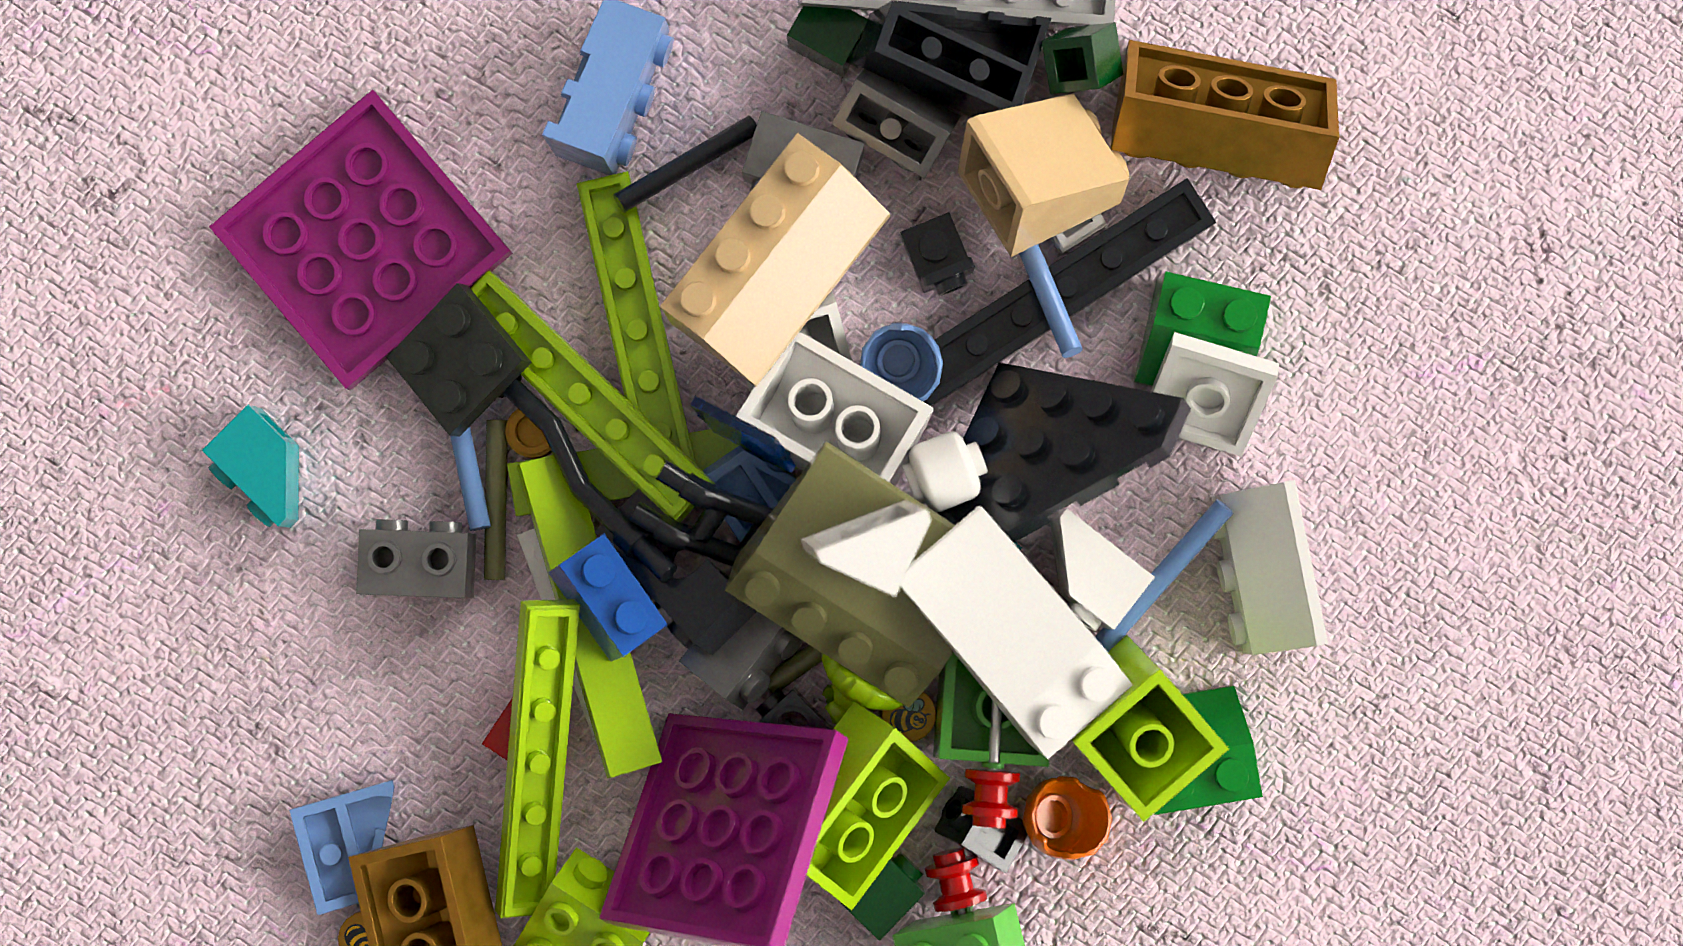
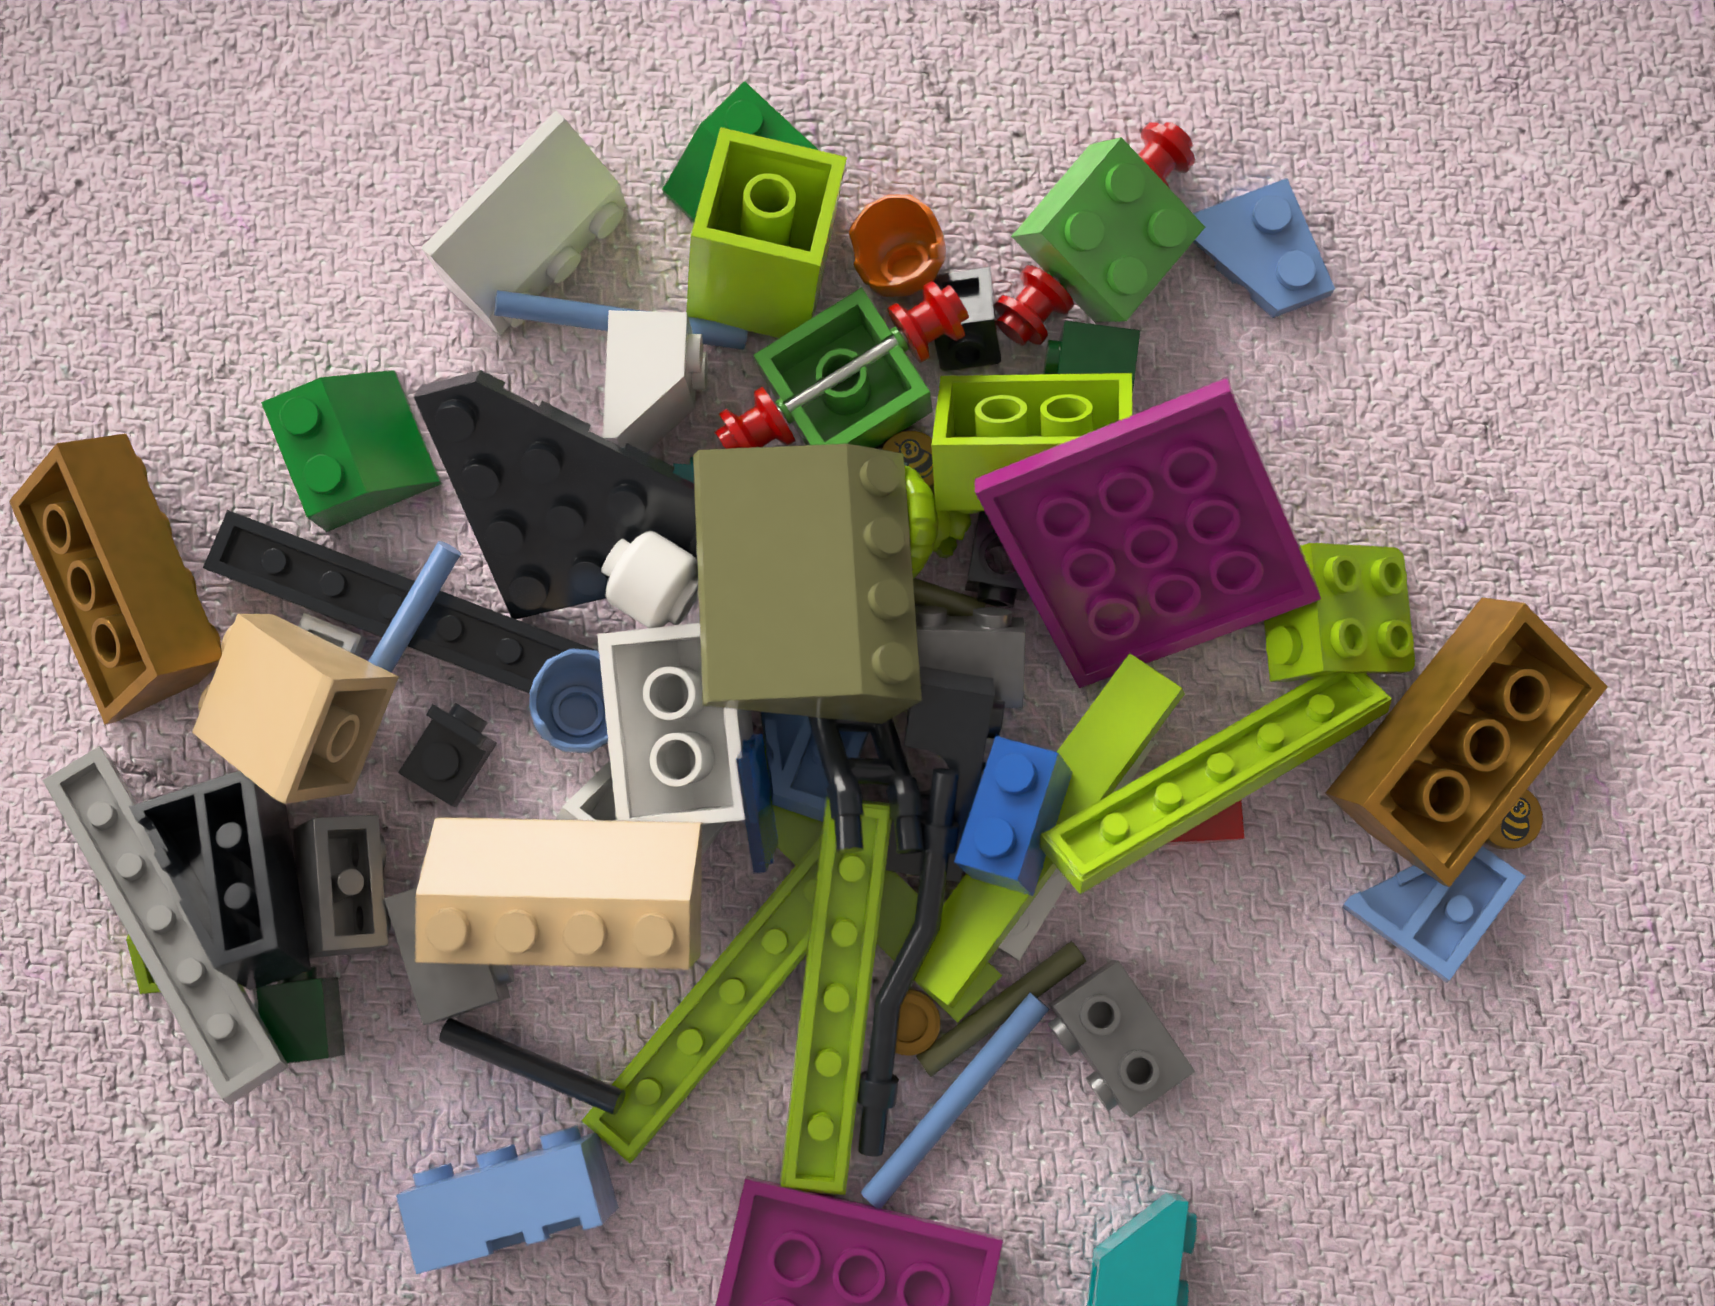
camera: 125 degrees left, 5 degrees down
pearl dark grey plate [386,283,532,437] -> none
white slope [800,500,931,597] -> none
white slope [900,506,1133,759] -> none
dark green brick [1042,22,1124,94] -> none
white plate [1151,332,1279,457] -> none

